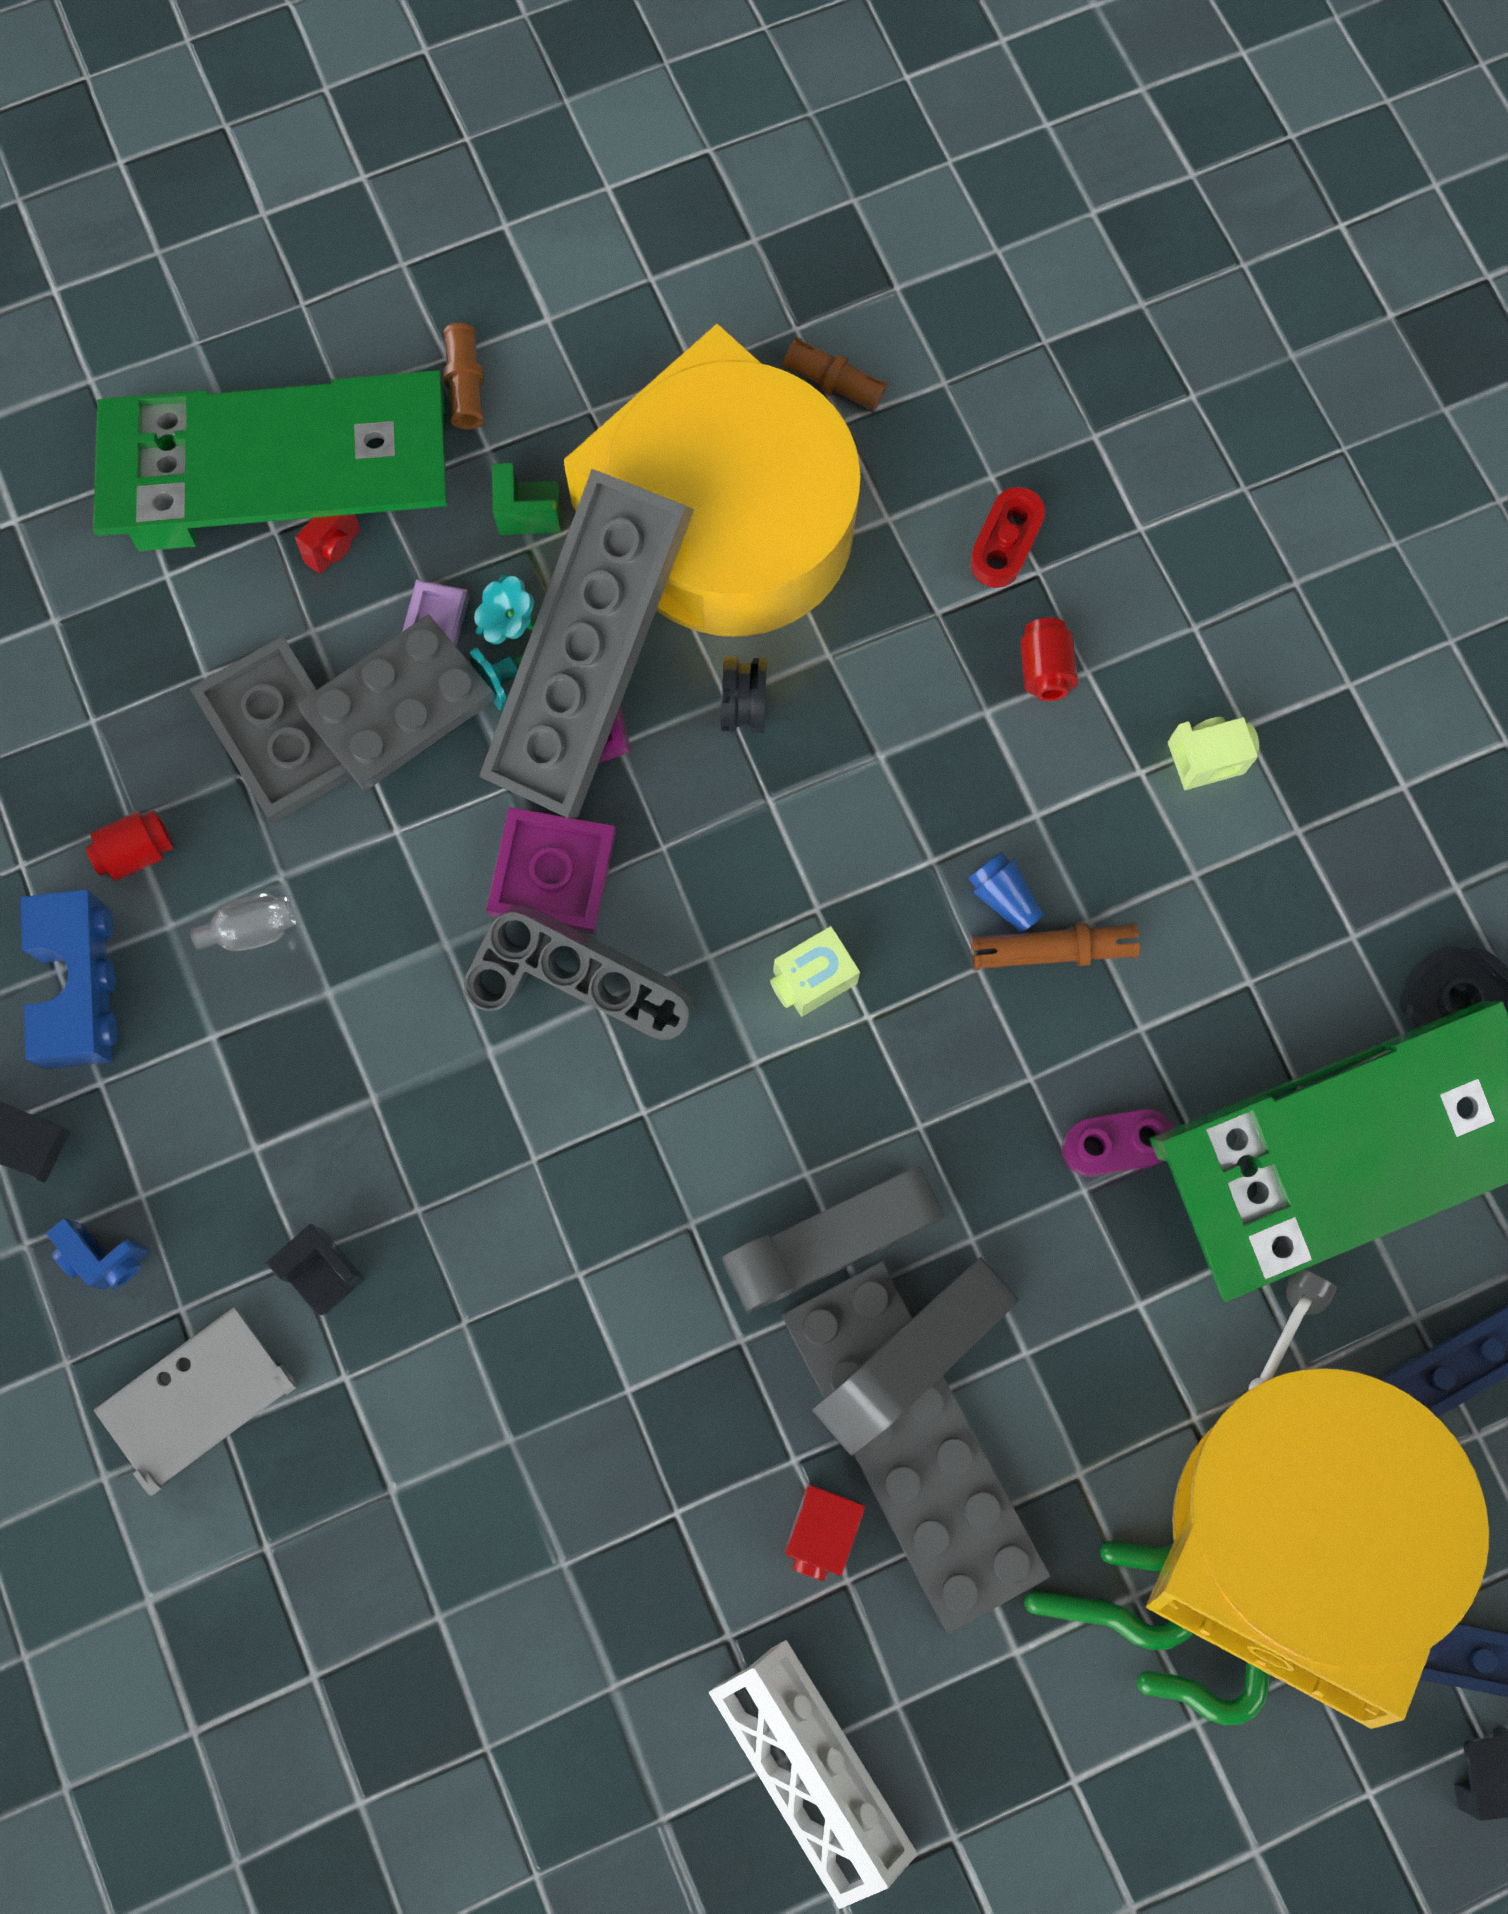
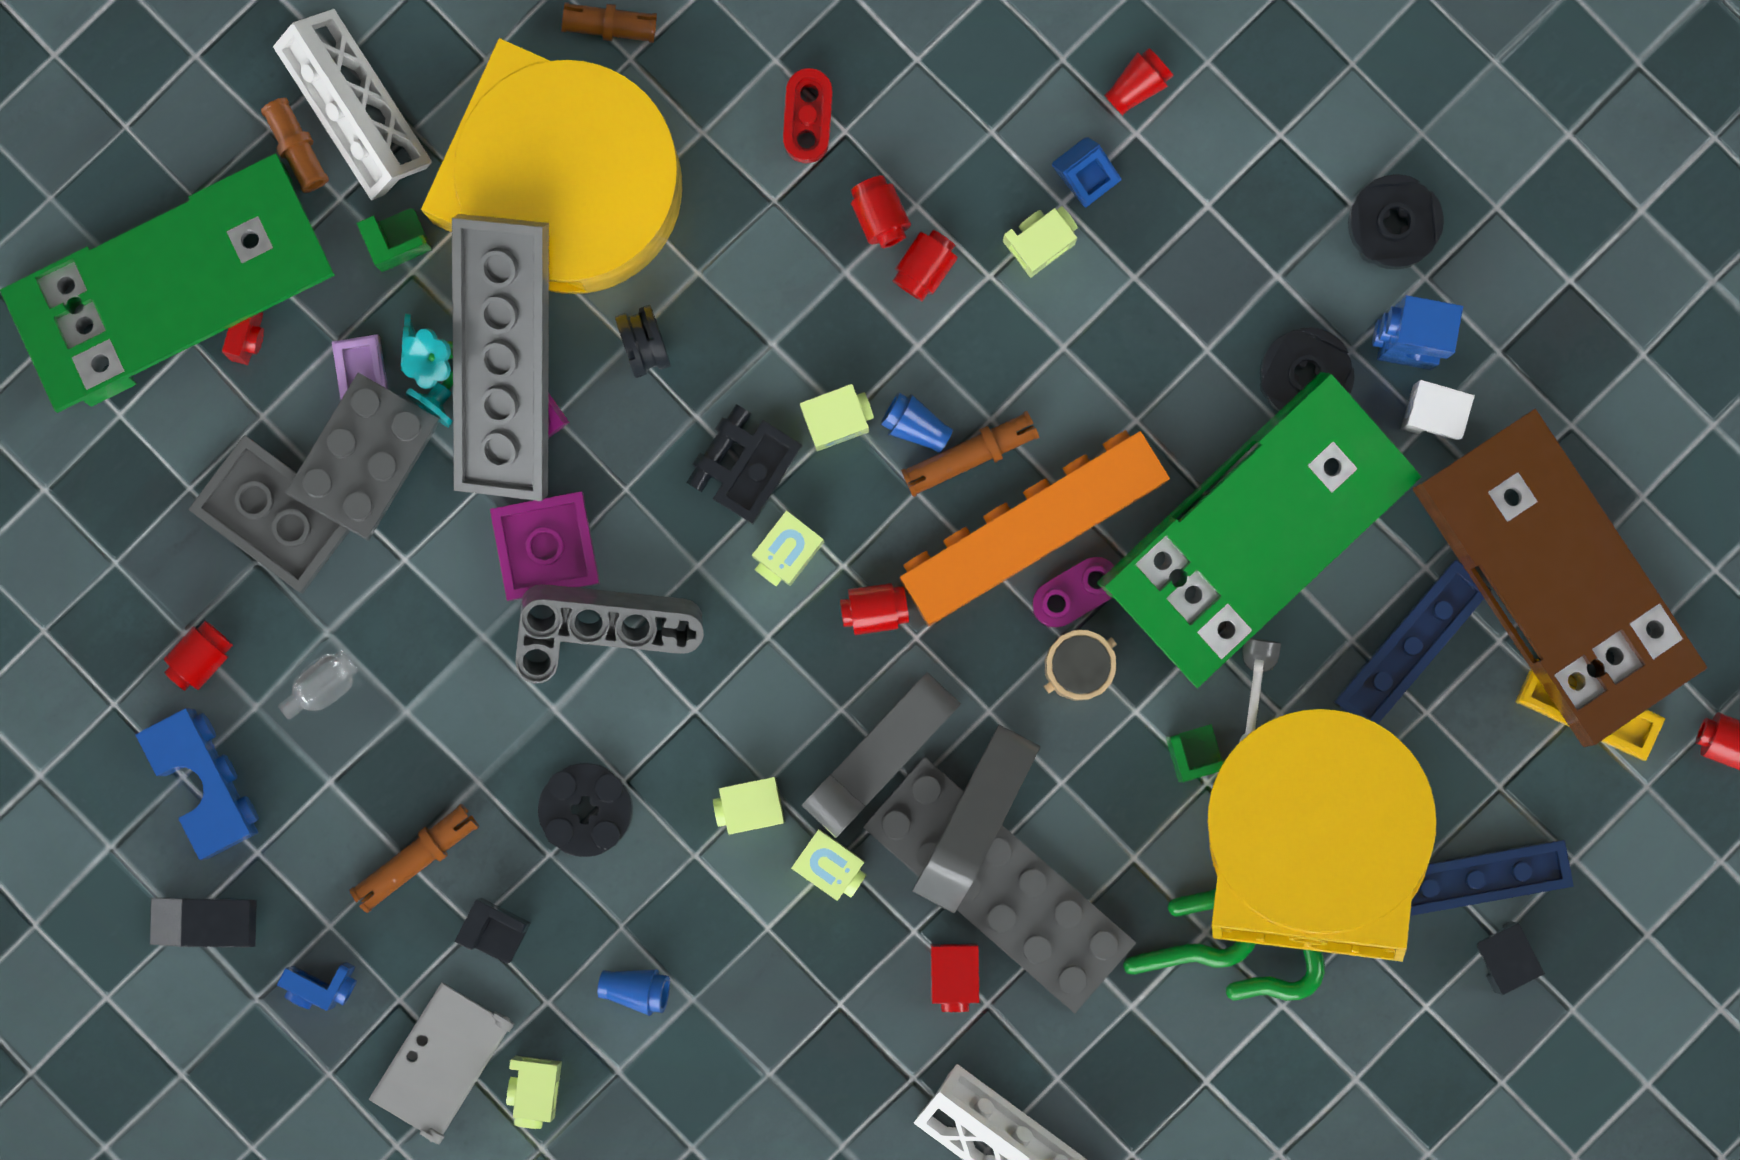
camera: 15 degrees left, 10 degrees up
none -> white fence [273,9,432,201]
none -> dark orange pin [349,804,479,913]
none -> yellowish green brick [506,1056,562,1129]
none -> black plate [538,763,633,857]
none -> blue cone [597,969,670,1016]
none -> black plate [686,404,803,525]
none -> yellowish green brick [713,777,785,835]
none -> yellowish green brick [791,829,867,901]
none -> yellowish green brick [800,384,874,451]
none -> red brick [840,583,909,635]
none -> red brick [892,230,958,302]
none -> orange brick [900,430,1170,627]
none -> pearl dark grey piece [1043,630,1117,701]
none -> blue slope [1052,137,1122,208]
none -> red cone [1104,48,1174,116]
none -> green panel [1165,724,1225,782]

